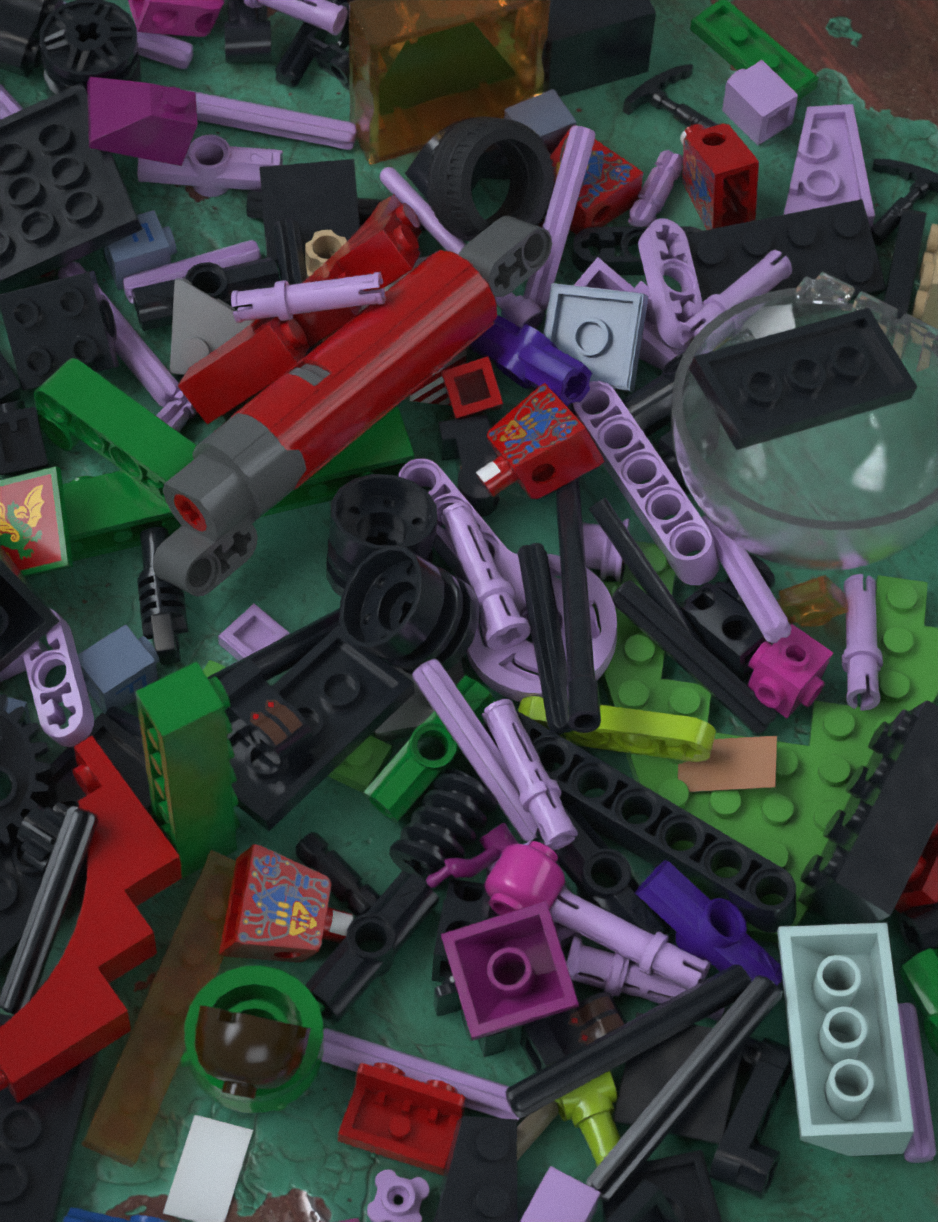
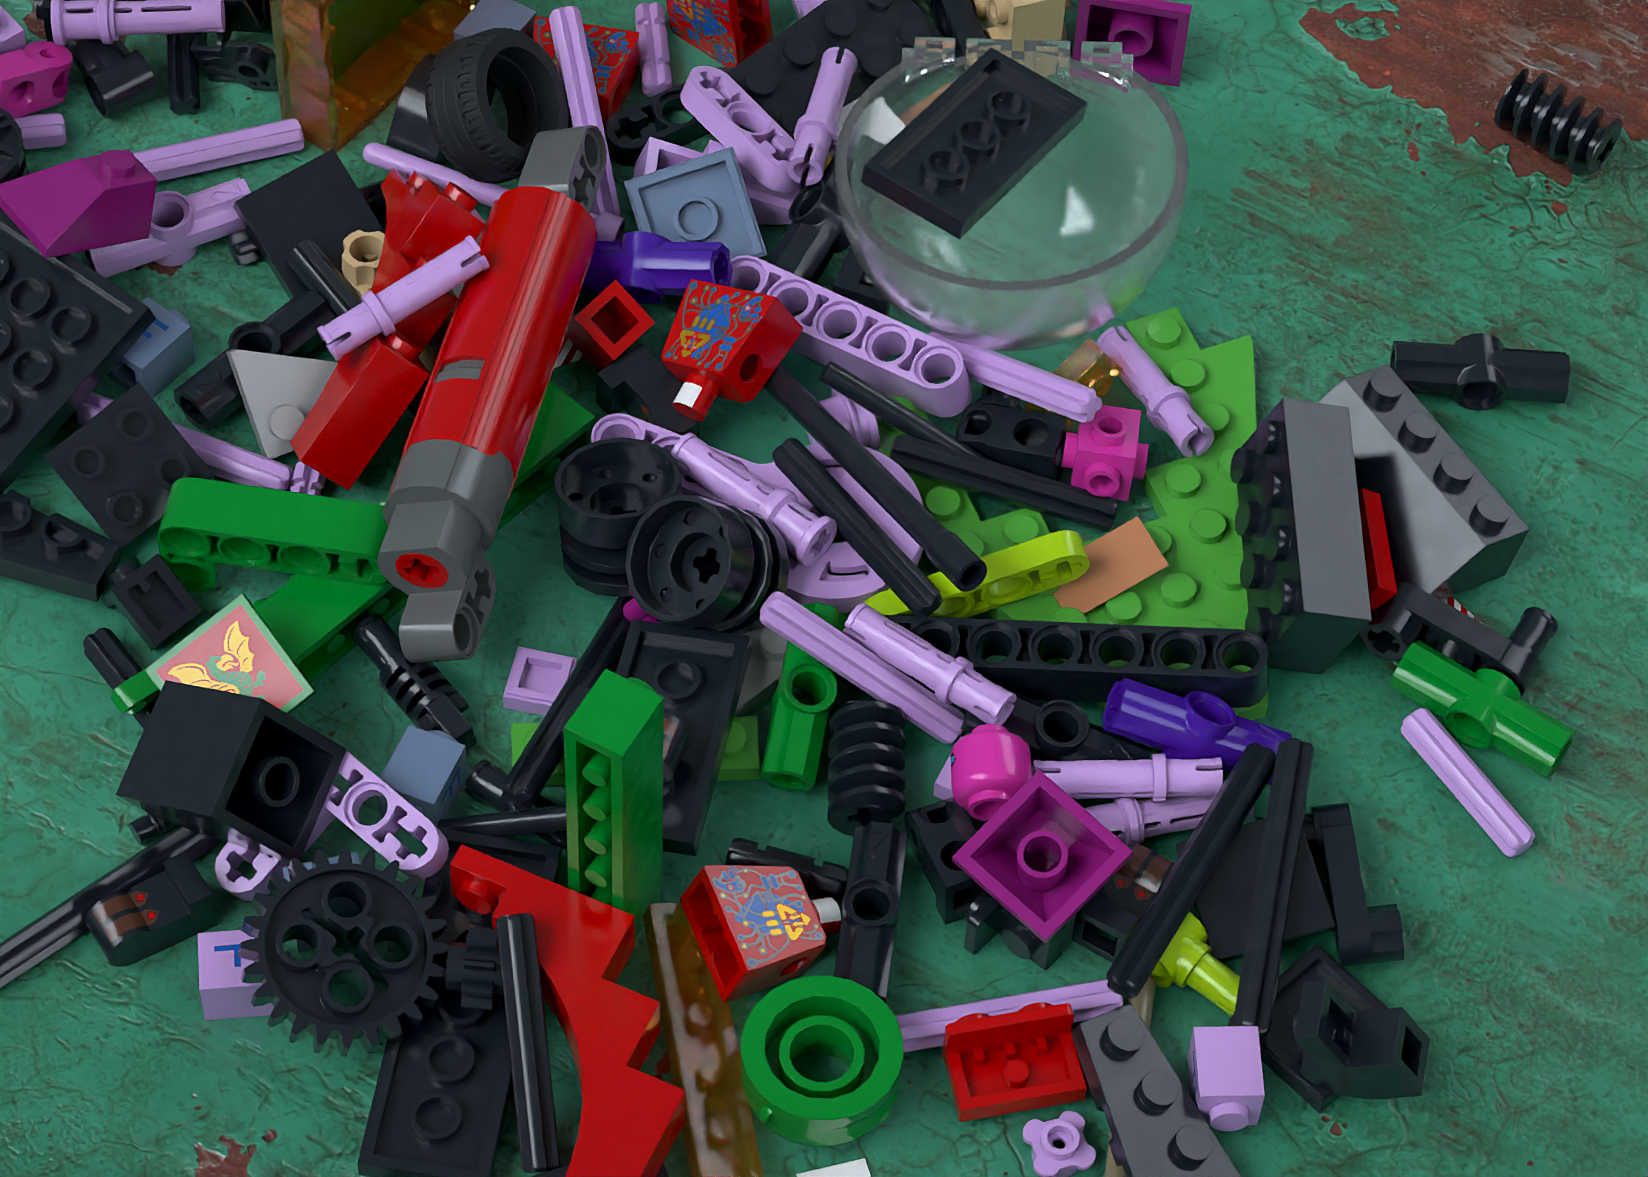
camera: 30 degrees left, 5 degrees down
lavender axle [123,240,262,304] -> none
dark brown cylinder [194,1005,311,1099] -> none
magenta piece [426,823,519,888] -> none
light aqua slope [777,923,914,1156] -> none

